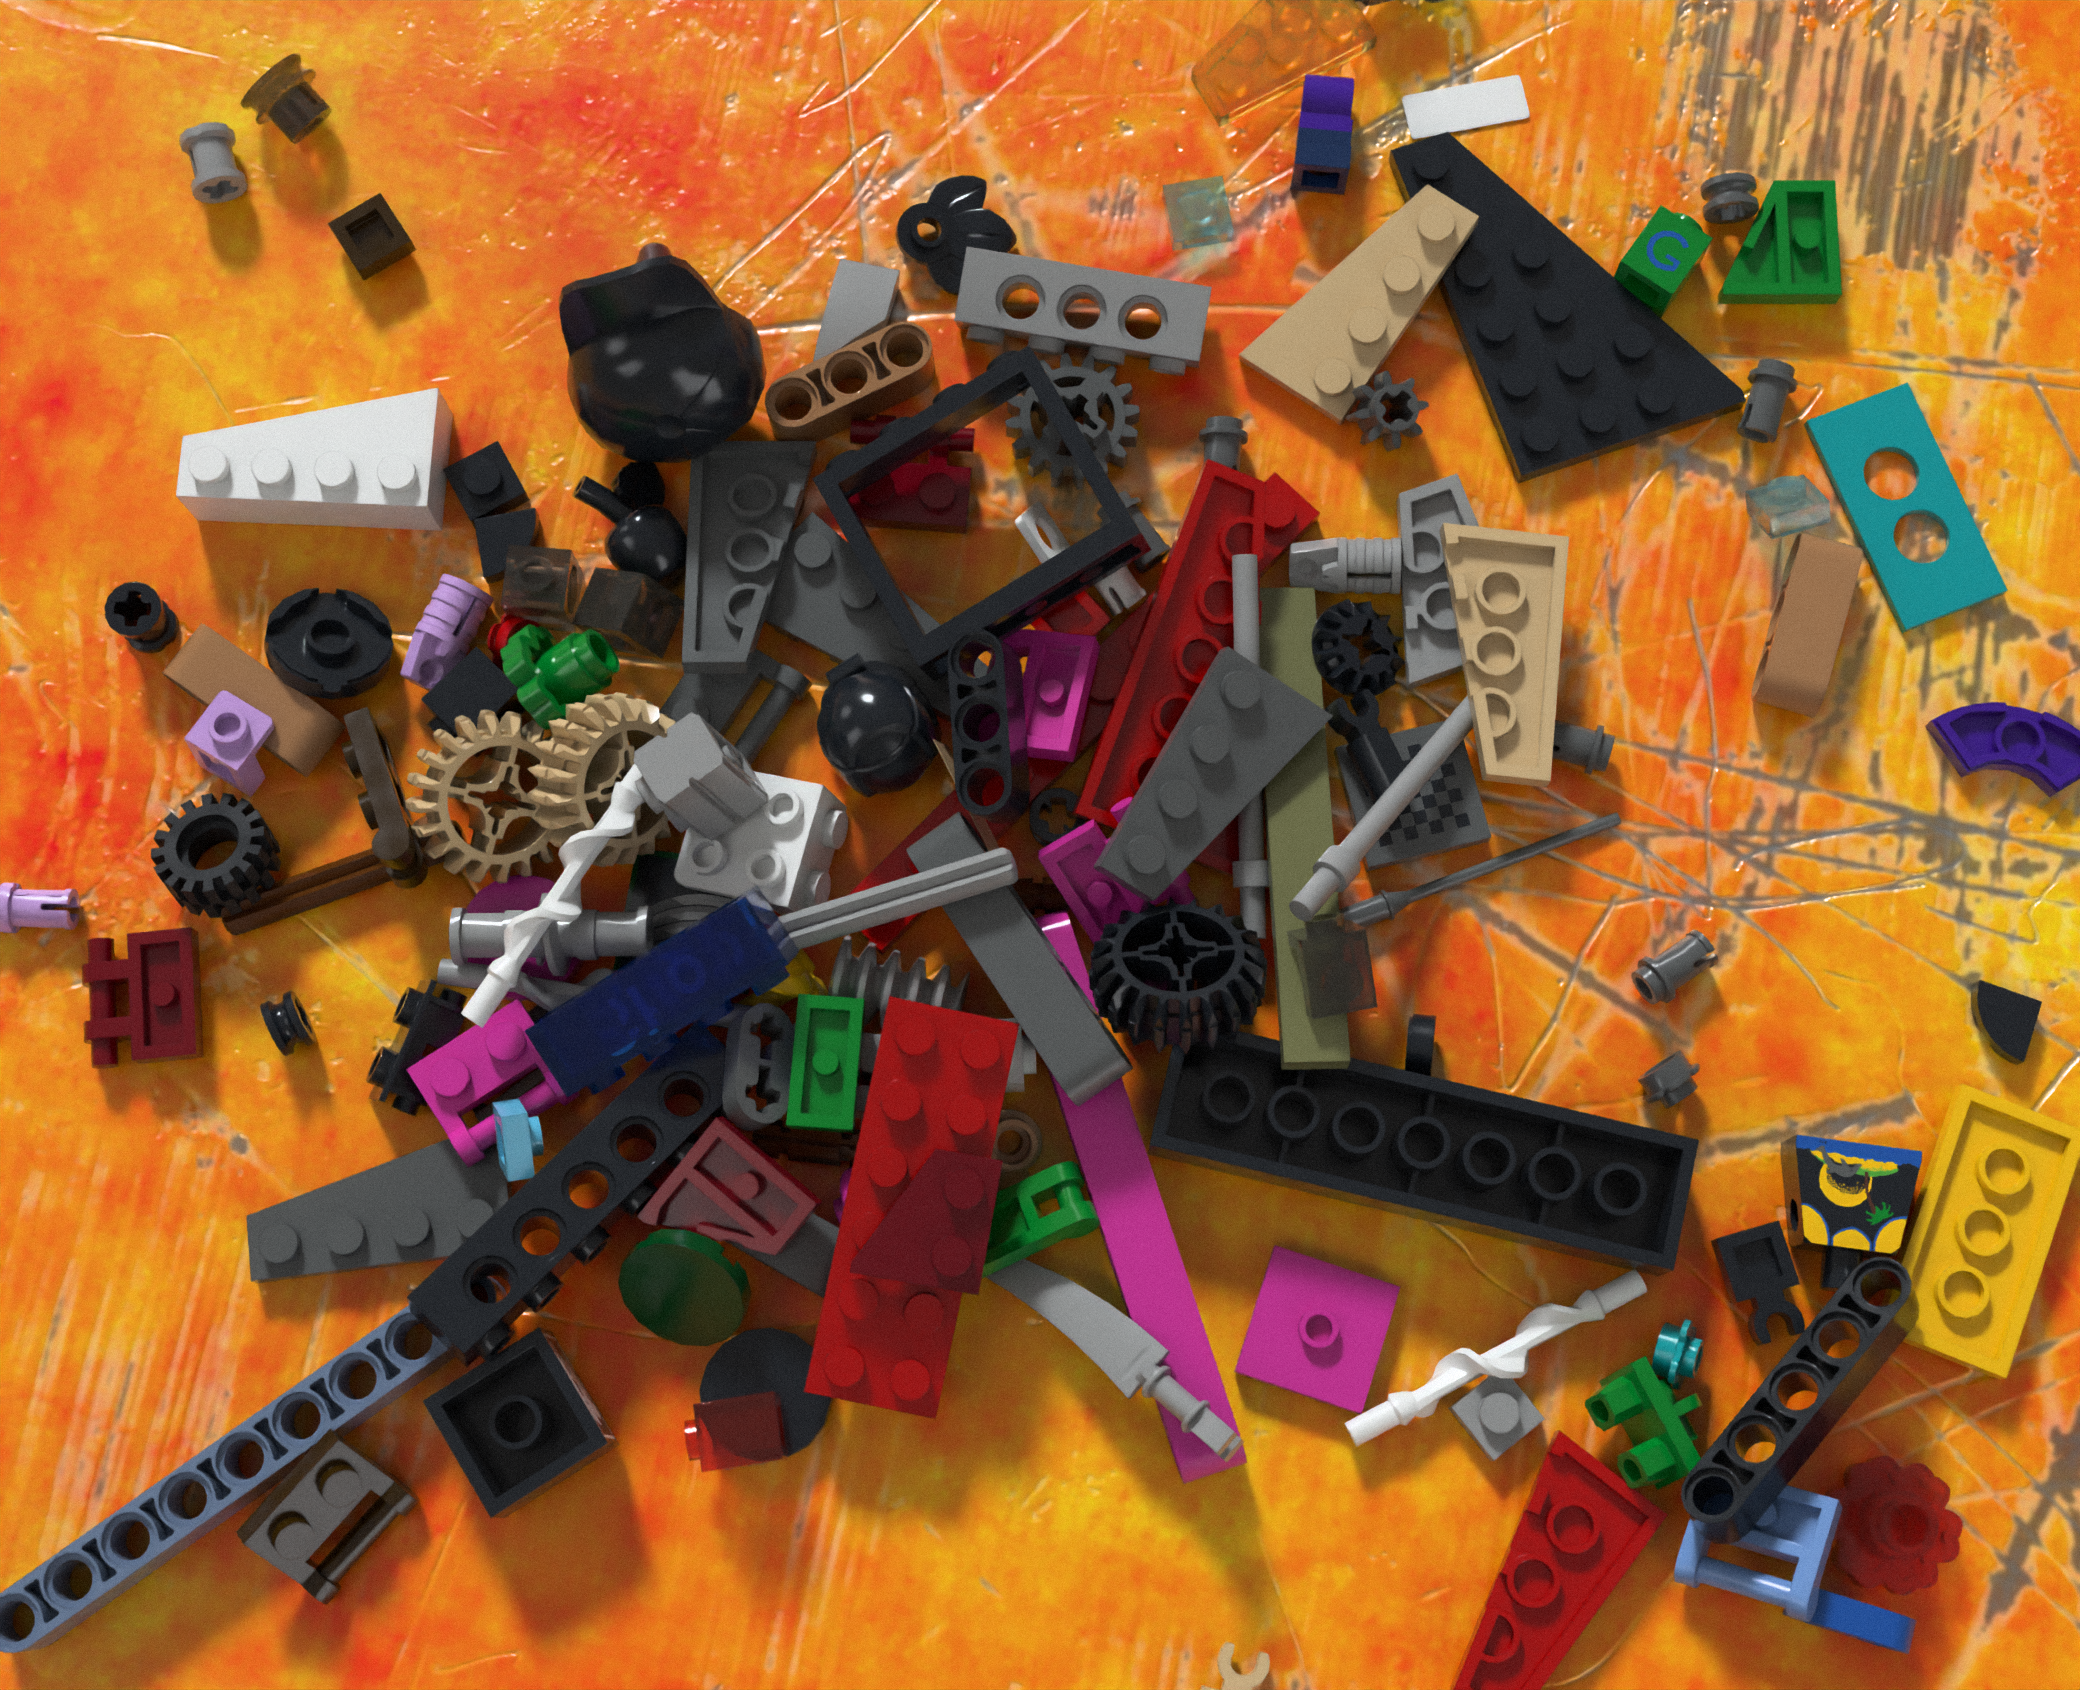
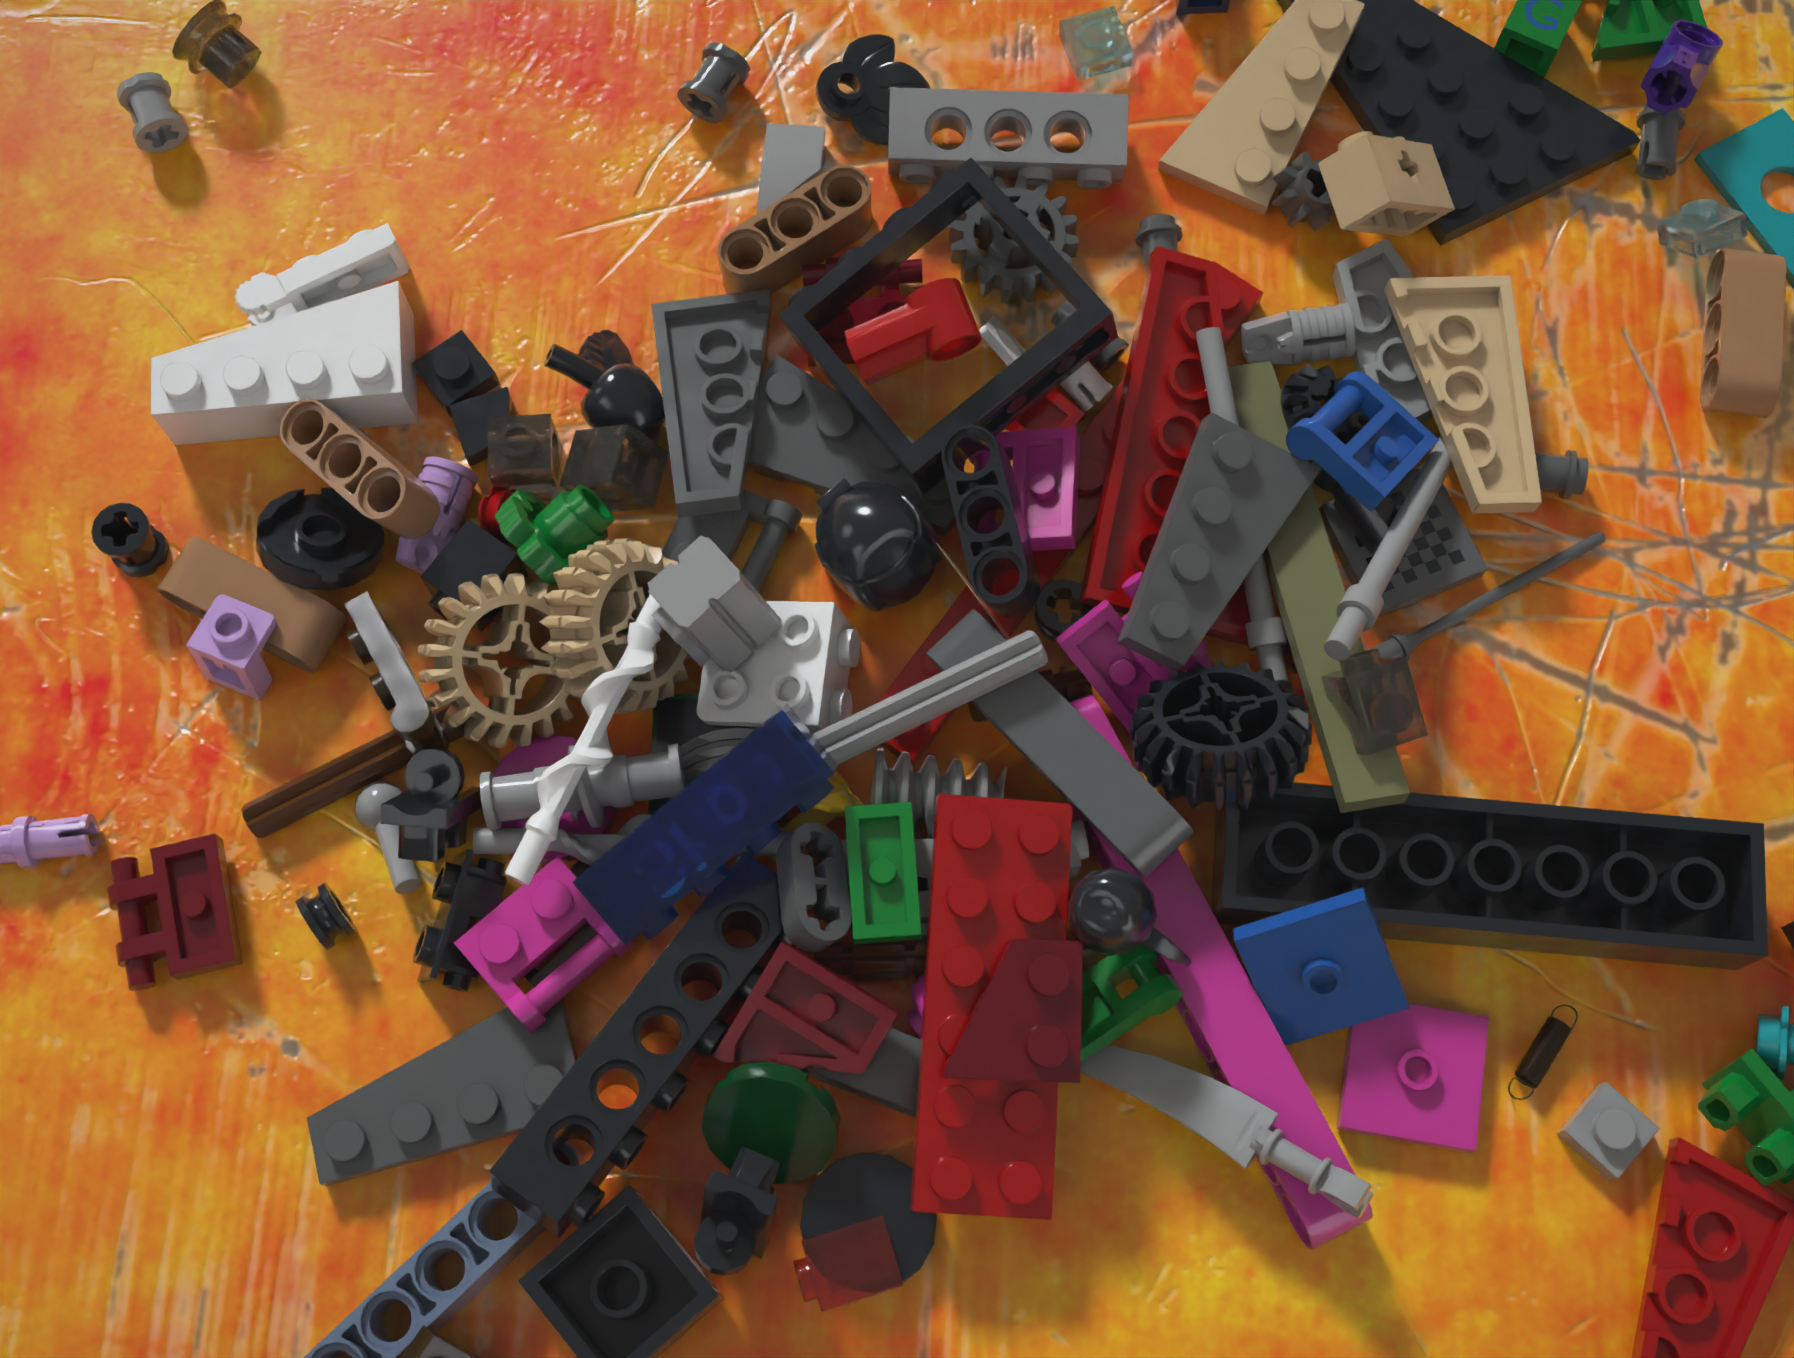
camera: 10 degrees left, 5 degrees down
black tyre [151,793,281,918] -> none
dark brown plate [328,193,416,281] -> none
medium azure plate [492,1098,544,1182] -> none
black piece [559,243,766,463] -> none
white piece [1344,1269,1647,1447] -> none
black tile [1405,1013,1436,1076] -> none
dark grey pin [1631,929,1718,1005] -> none
dark grey plate [1638,1051,1700,1109] -> none
none -> white hinge [234,223,410,326]
none -> medium nougat beam [279,399,440,539]
none -> light grey bar [355,781,421,894]
none -> black hips [381,747,482,862]
none -> dark grey bush [677,42,750,123]
none -> black hips [694,1147,780,1276]
none -> red piece [844,278,982,385]
none -> black piece [1067,867,1192,967]
none -> blue plate [1233,888,1410,1046]
none -> blue plate [1286,371,1439,512]
none -> tan brick [1318,131,1455,237]
none -> dark brown piece [1508,1005,1578,1100]
none -> dark purple piece [1640,20,1723,115]

